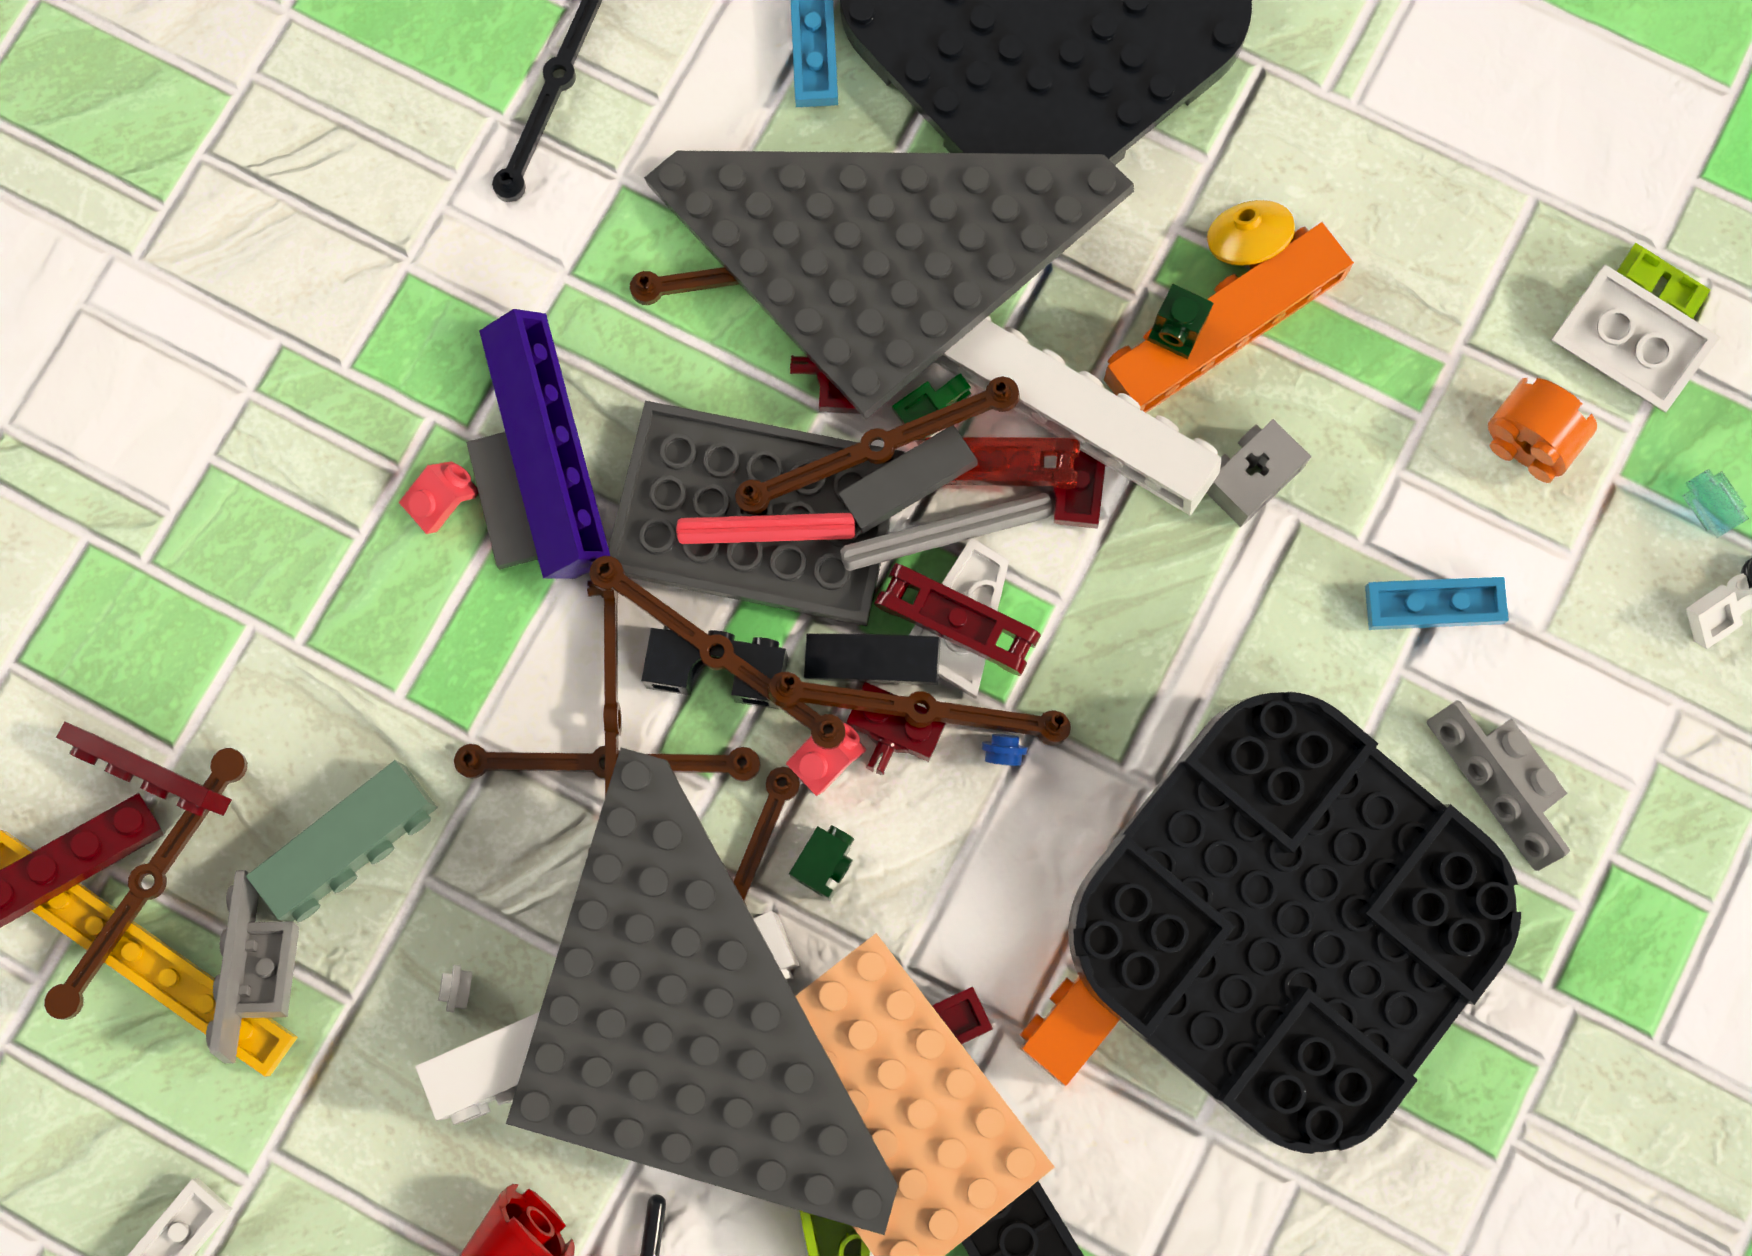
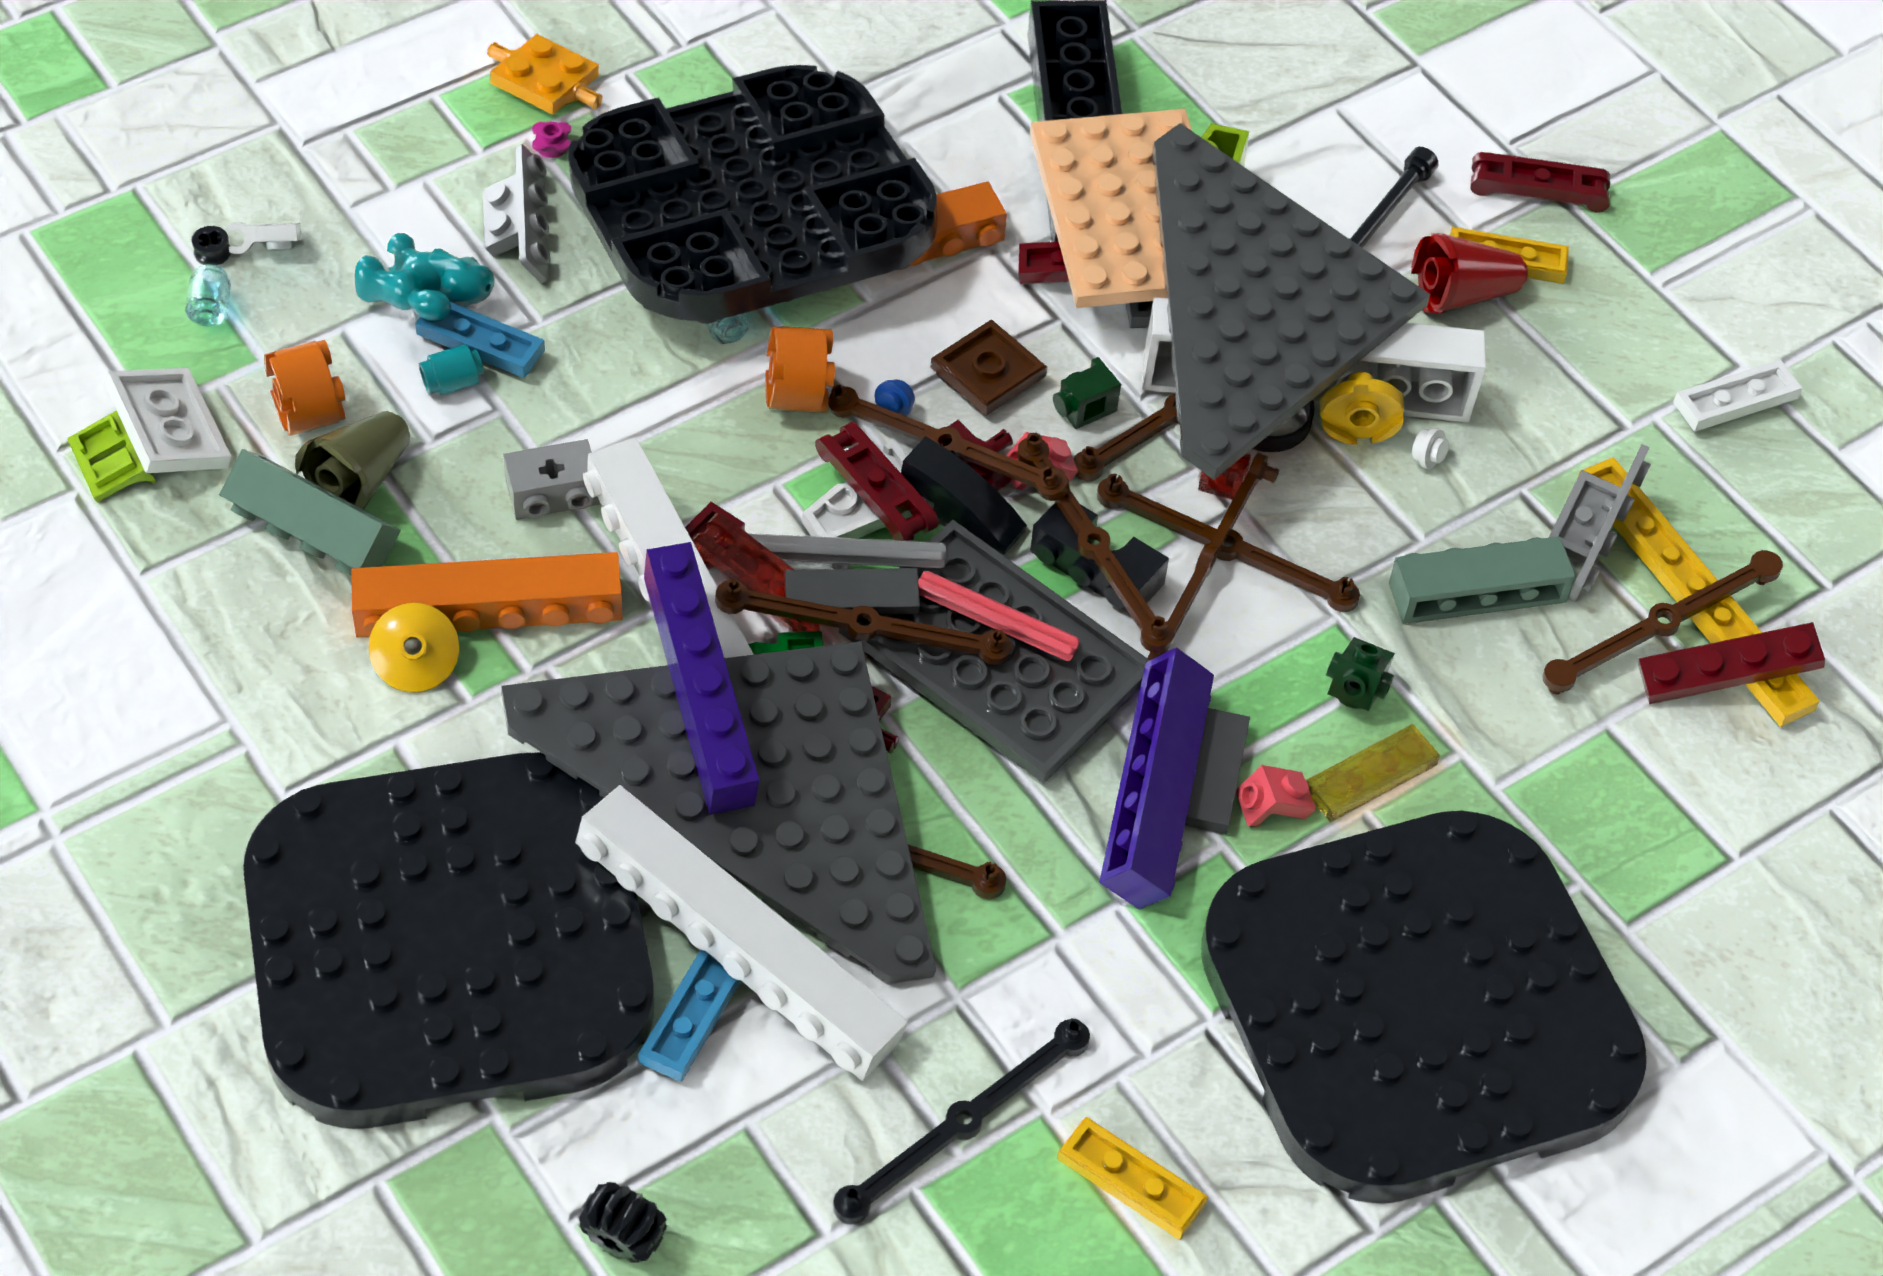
camera: 160 degrees left, 25 degrees down
dark red plate [56,721,232,817] -> none
dark green brick [1147,284,1214,359] -> none
none -> sand green brick [219,449,401,575]
none -> olive cone [295,411,410,509]
none -> teal animal [355,232,495,321]
none -> teal brick [418,344,484,396]
none -> light orange plate [487,34,603,115]
none -> dark pink plate [532,122,571,158]
none -> white brick [575,785,908,1081]
none -> dark purple brick [644,542,759,815]
none -> orange brick [765,326,835,413]
none -> reddish brown plate [930,319,1047,416]
none -> yellow tile [1057,1116,1209,1240]
none -> black plate [1201,810,1646,1203]
none -> clear yellow plate [1306,724,1440,822]
none -> yellow plate [1320,372,1404,445]
none -> dark green brick [1326,637,1395,711]

